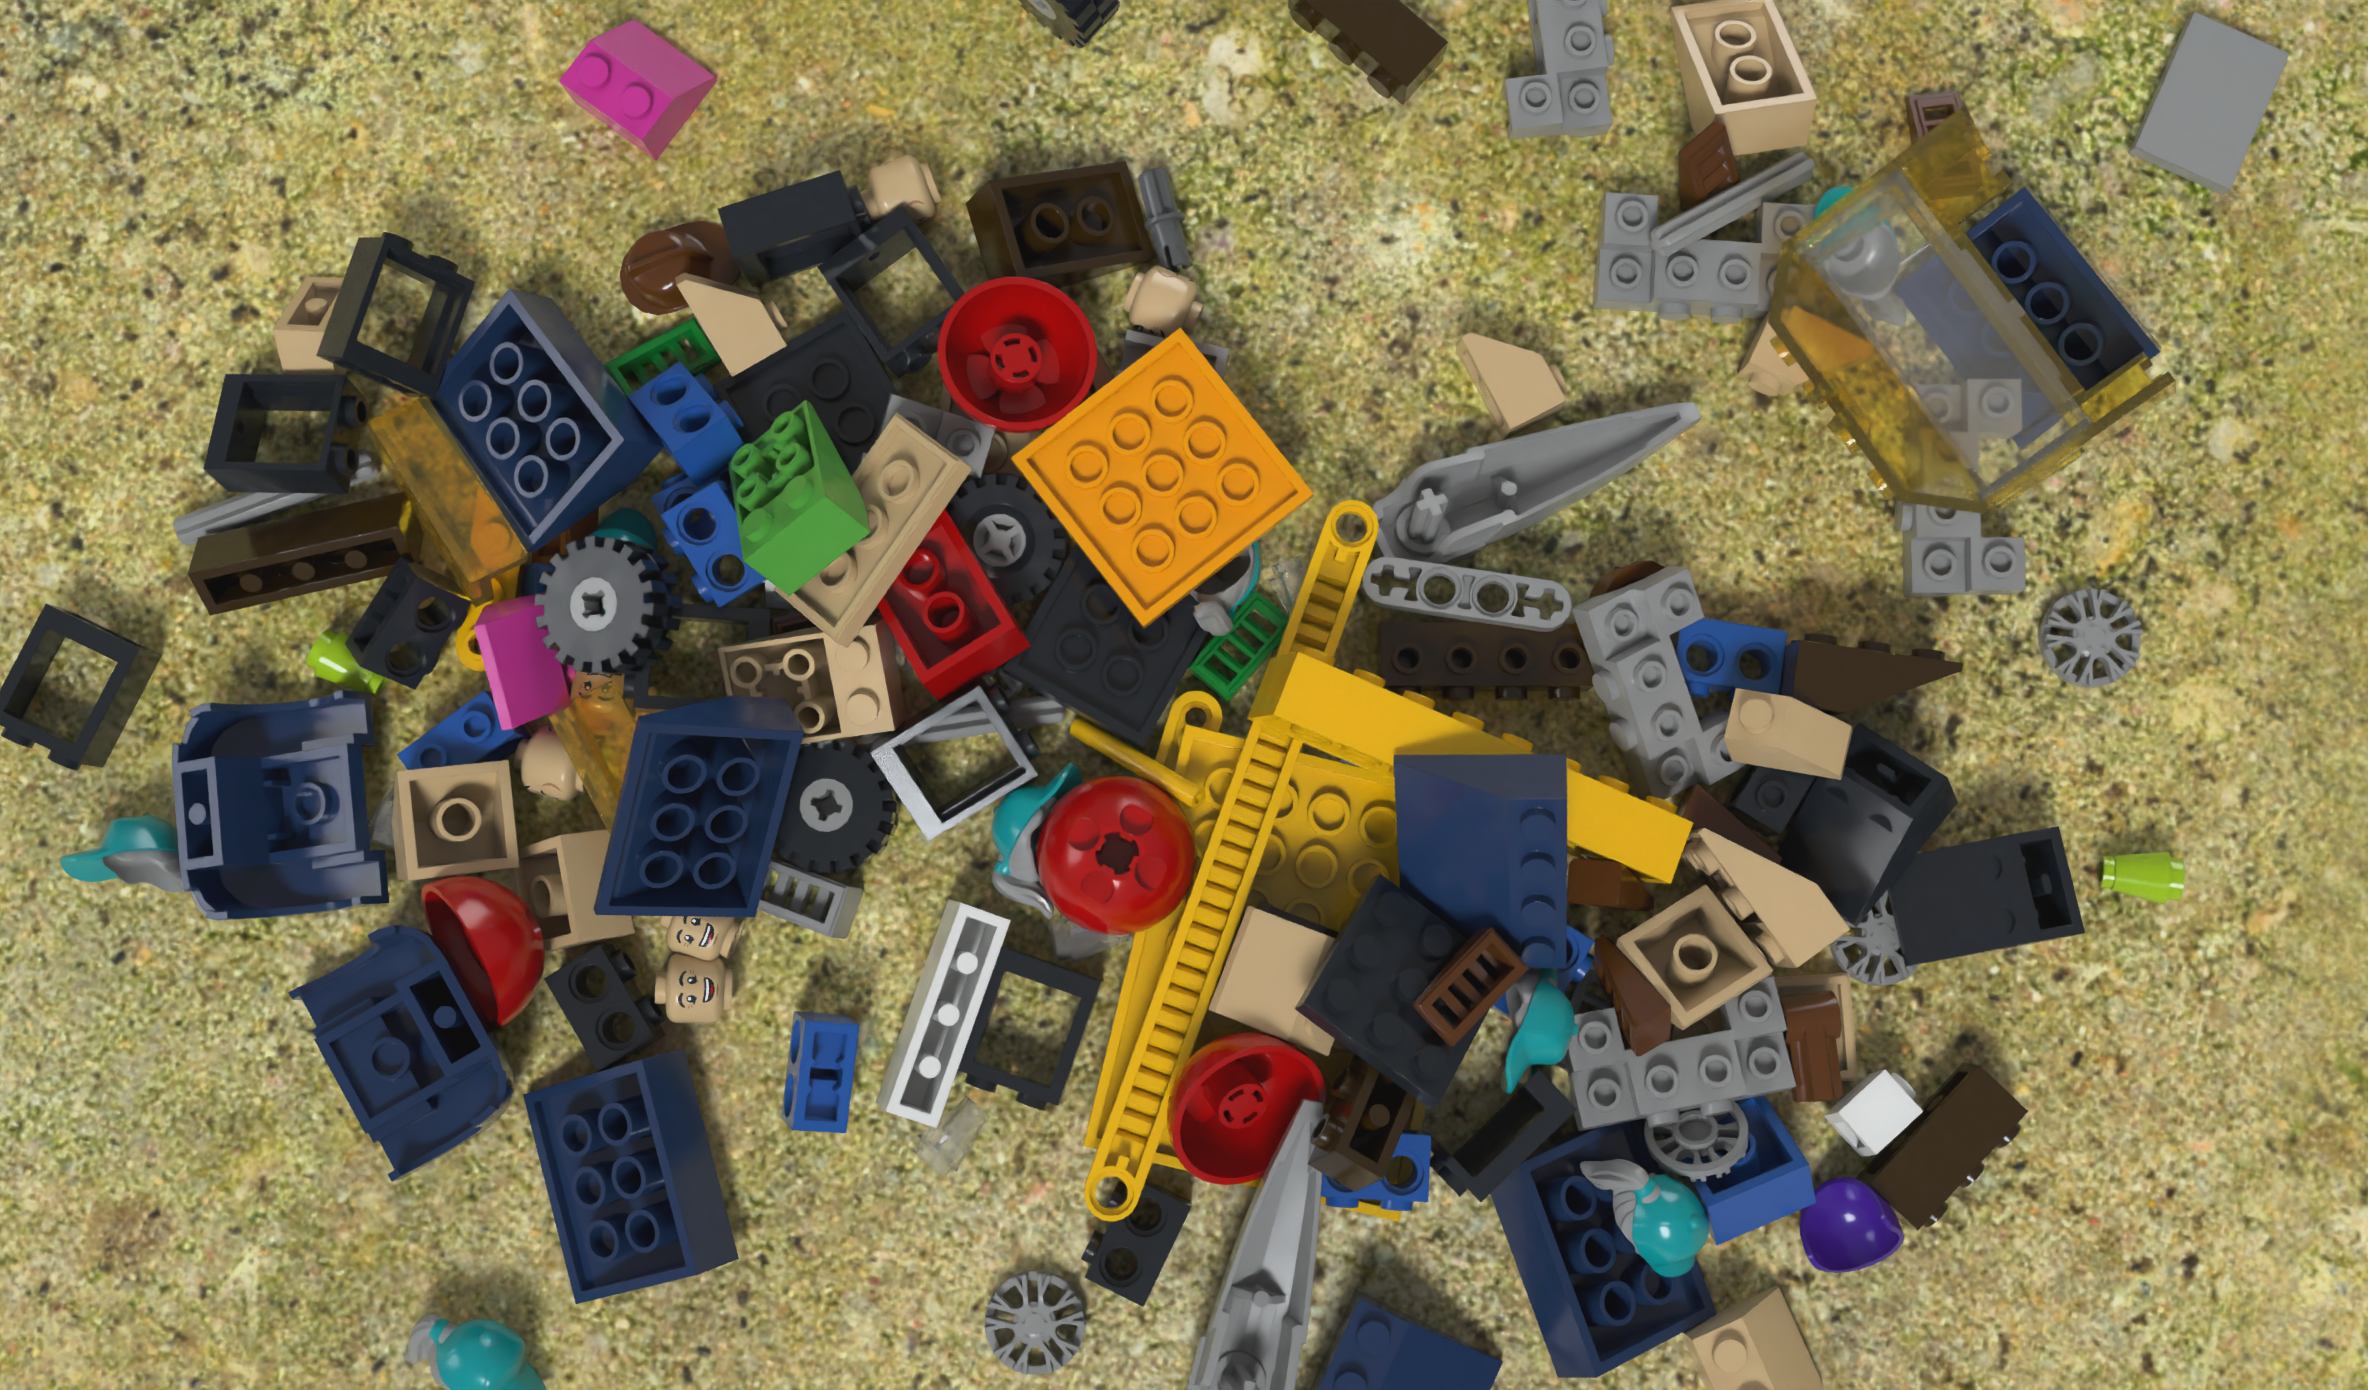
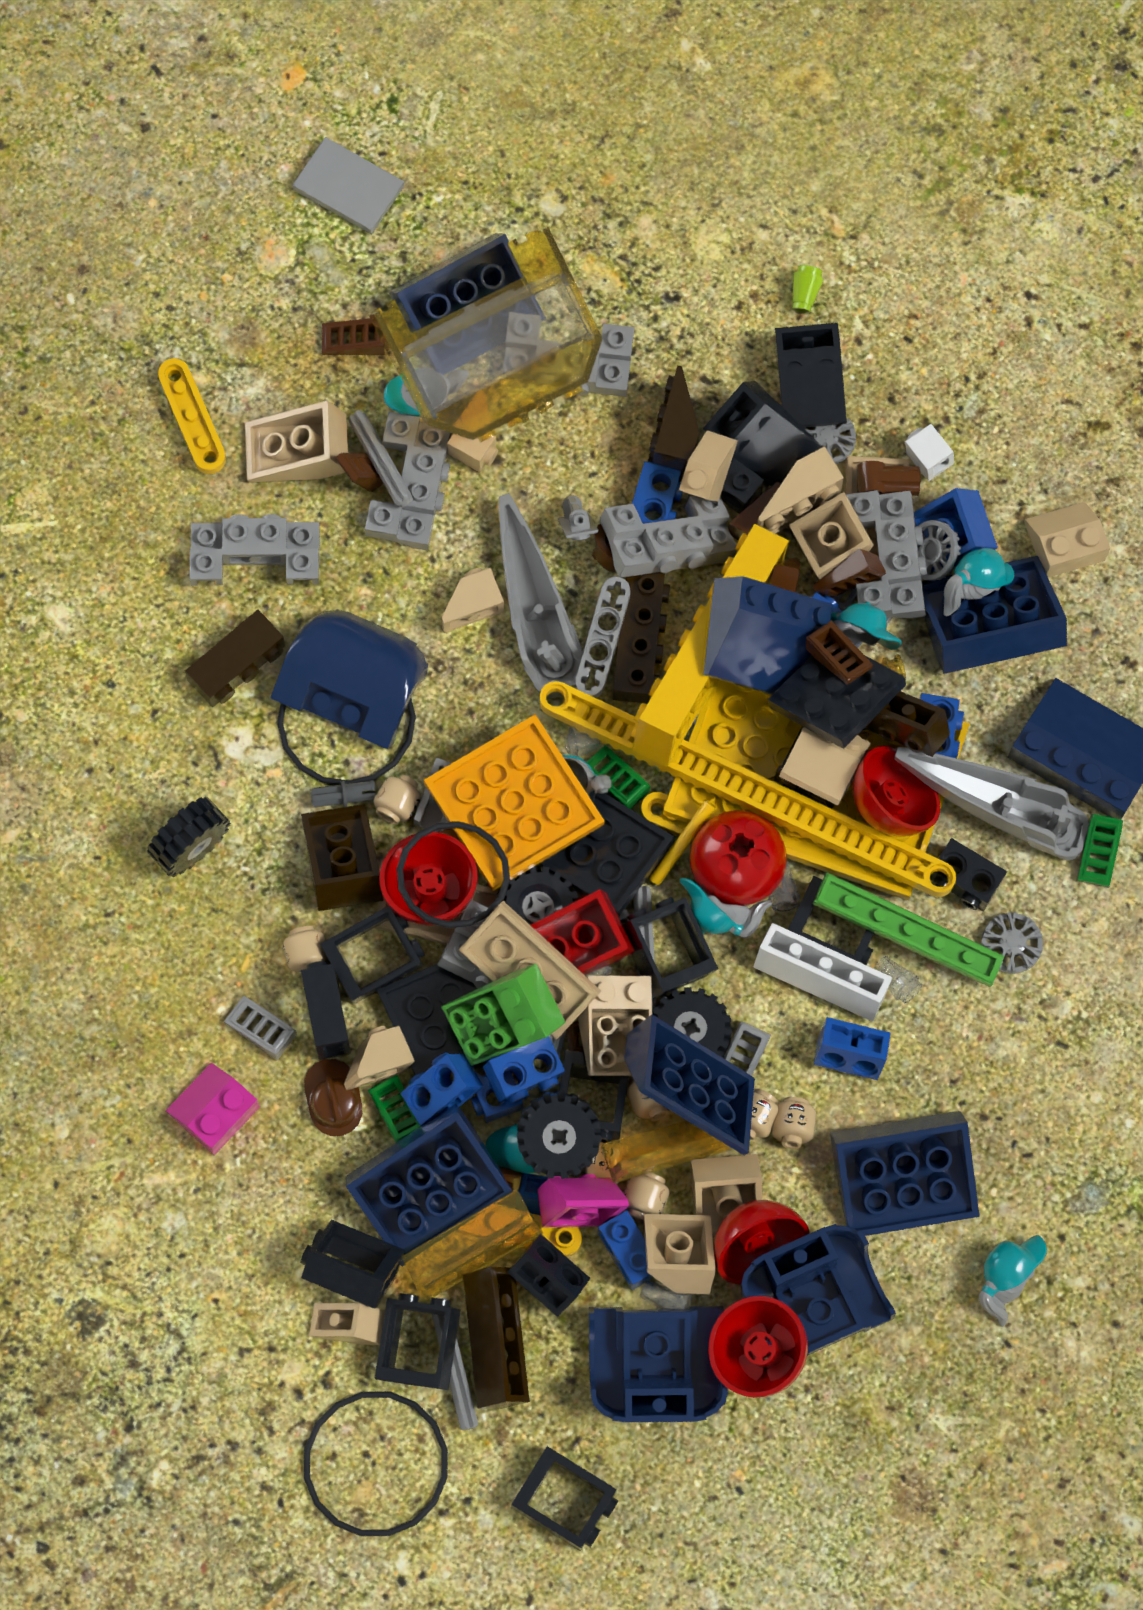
camera: 90 degrees left, 10 degrees down
hair [60,814,207,916] -> none
lime cone [305,628,389,698] -> none
black brick [544,944,666,1072] -> none
black panel [1430,1060,1577,1202] -> none
dark purple helmet [1800,1177,1904,1273] -> none
dark brown brick [1855,1063,2028,1231] -> none
light grey wheel [2039,589,2143,688] -> none
none -> light grey slope [224,996,297,1061]
none -> dark blue piece [270,609,428,749]
none -> black piece [277,698,416,785]
none -> black piece [304,1391,448,1536]
none -> black piece [396,821,510,928]
none -> light grey hinge [558,495,598,540]
none -> red piece [708,1296,808,1398]
none -> bright green tile [812,873,1004,987]
none -> clear yellow bush [882,654,906,681]

